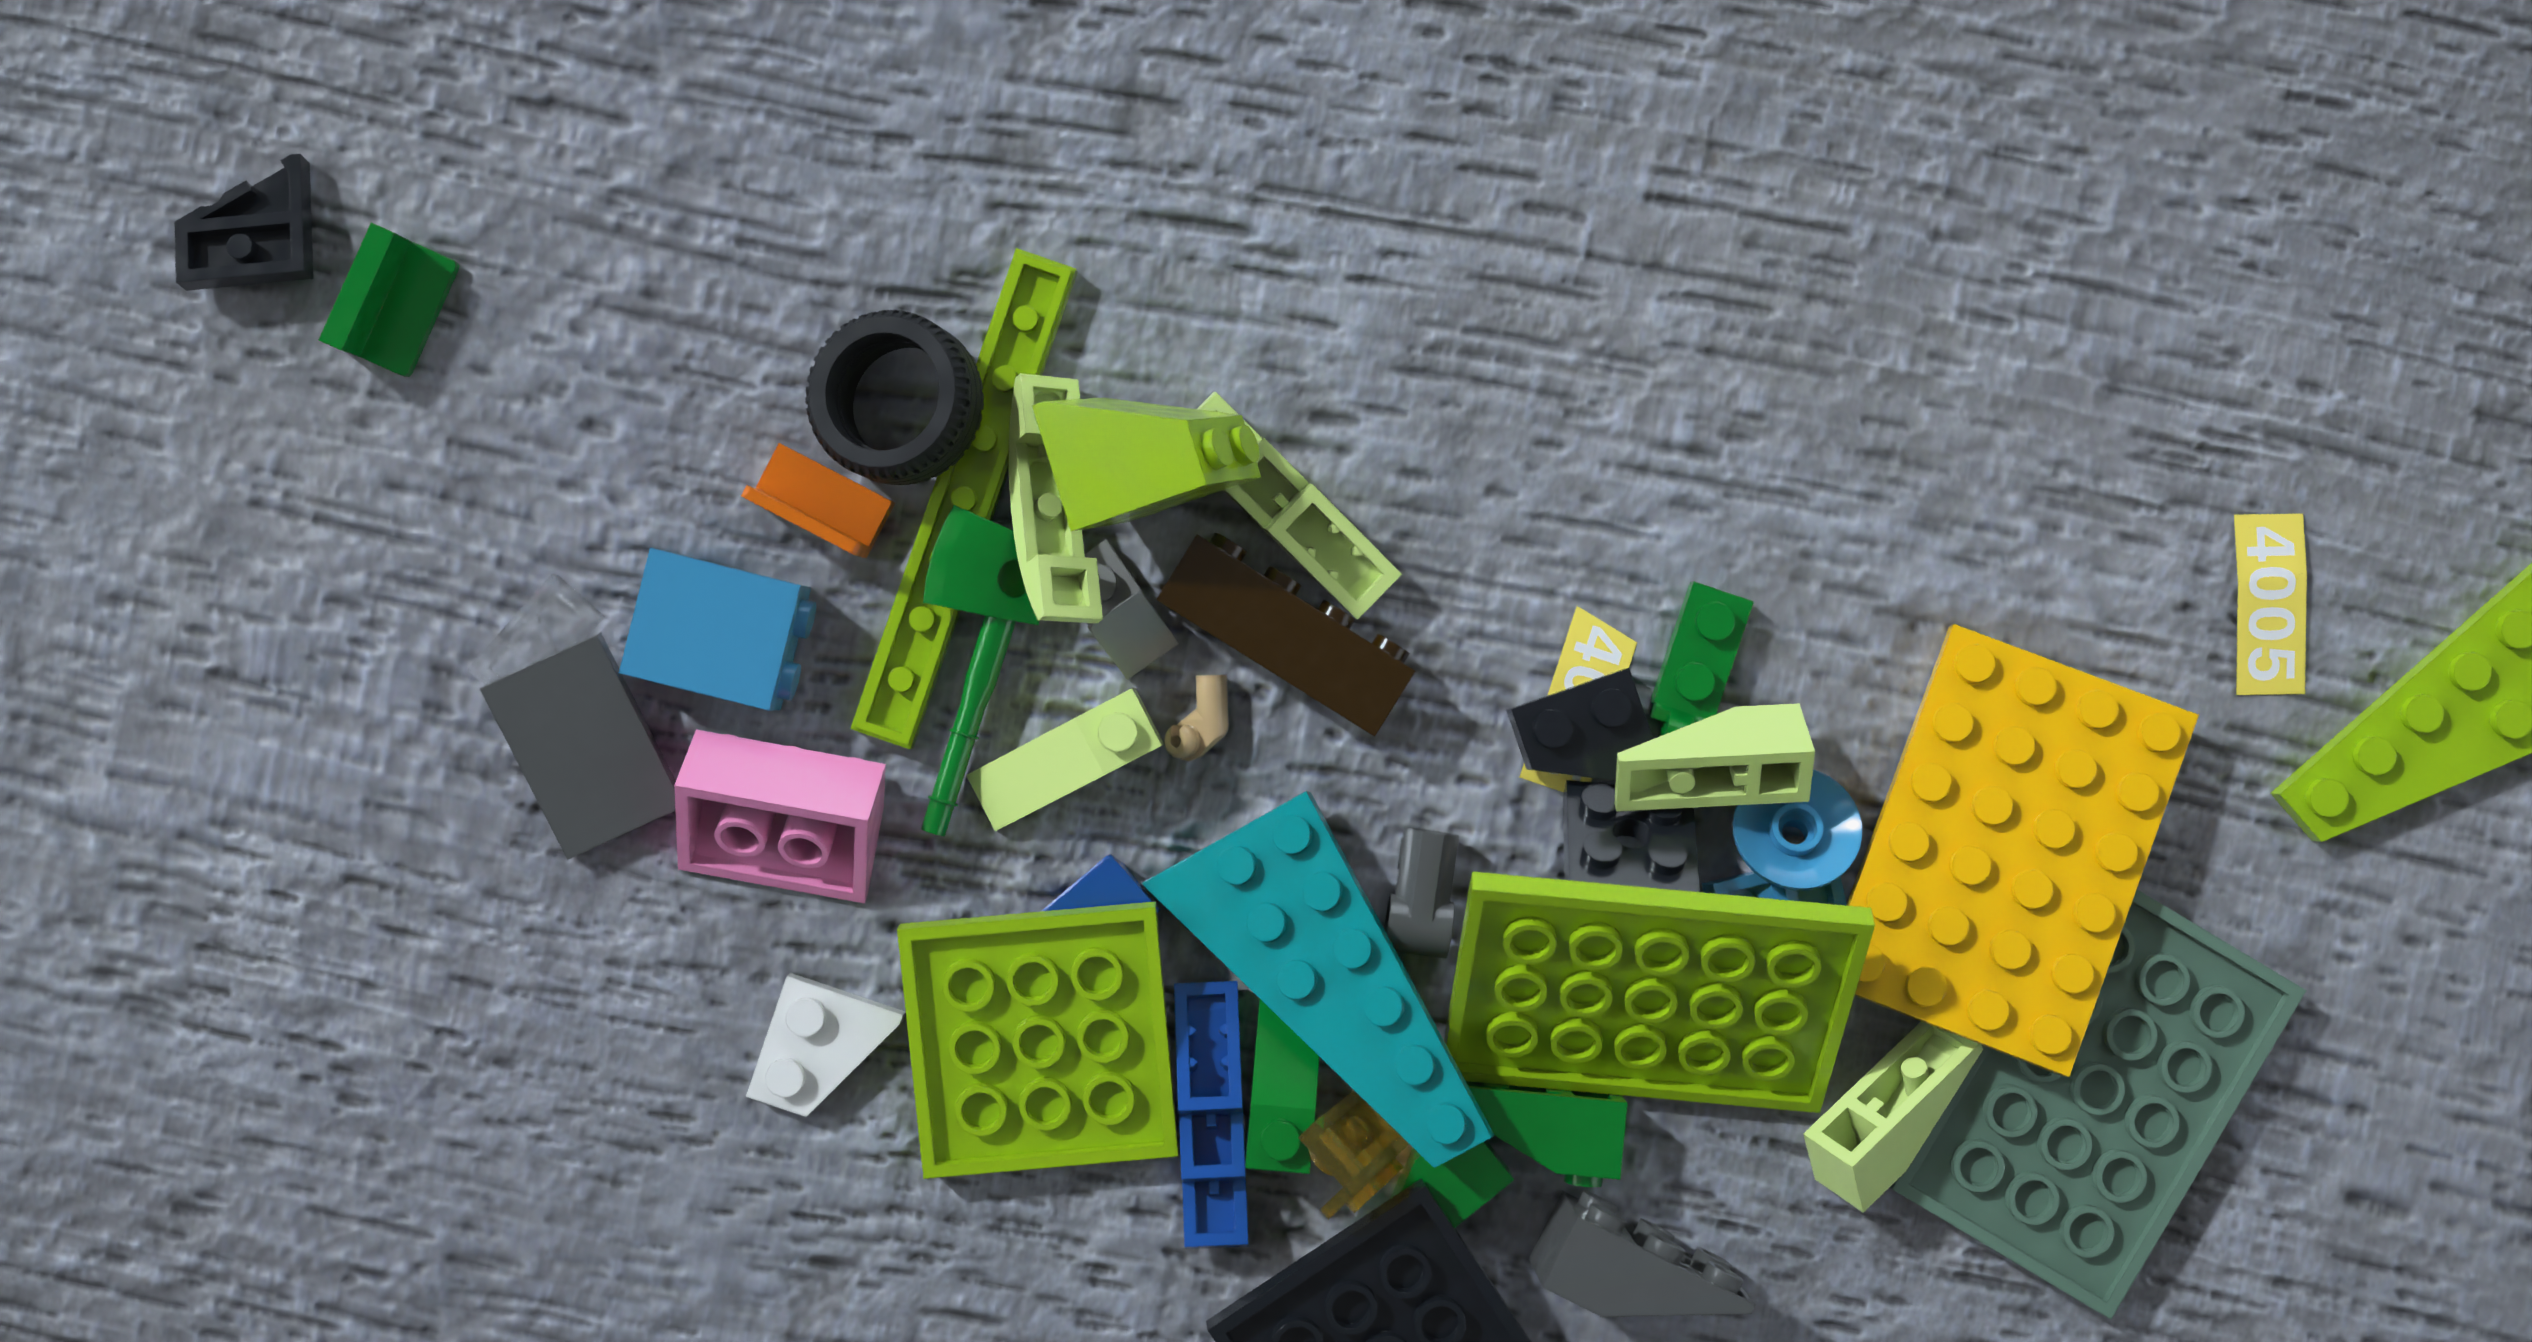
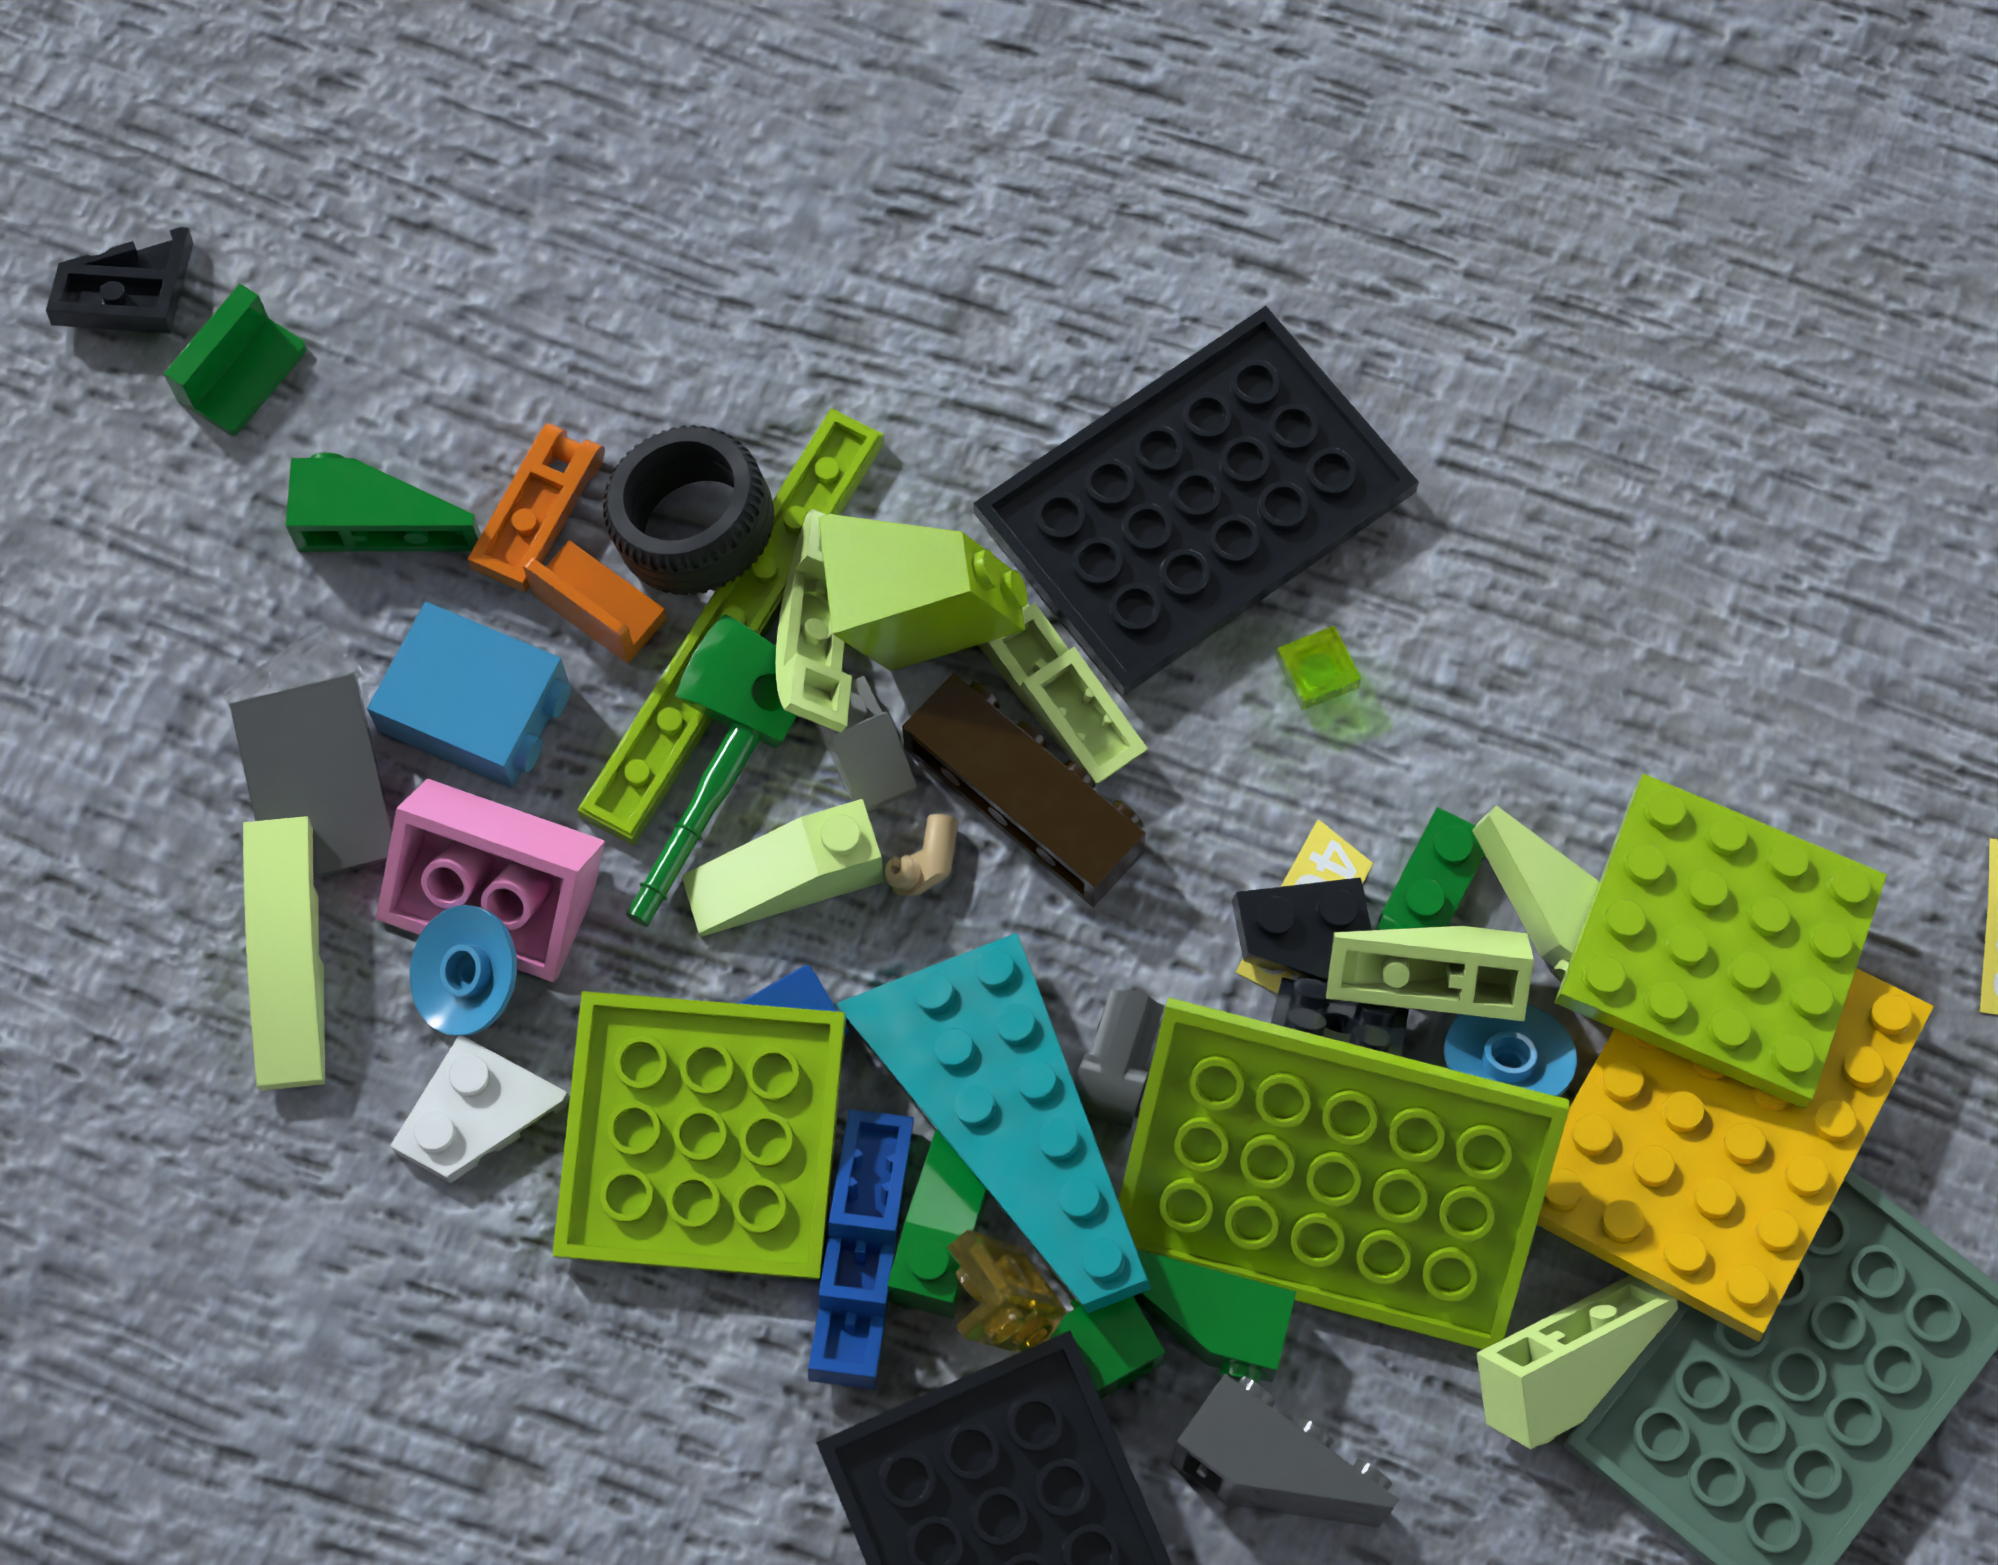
camera: 10 degrees right, 20 degrees down
none -> yellowish green slope [243,816,325,1091]
none -> green slope [285,452,481,552]
none -> dark azure dish [410,905,517,1036]
none -> orange plate [467,423,605,593]
none -> black plate [973,306,1419,696]
none -> clear neon green plate [1276,625,1361,711]
none -> yellowish green slope [1472,805,1599,983]
none -> lime plate [1554,773,1887,1108]

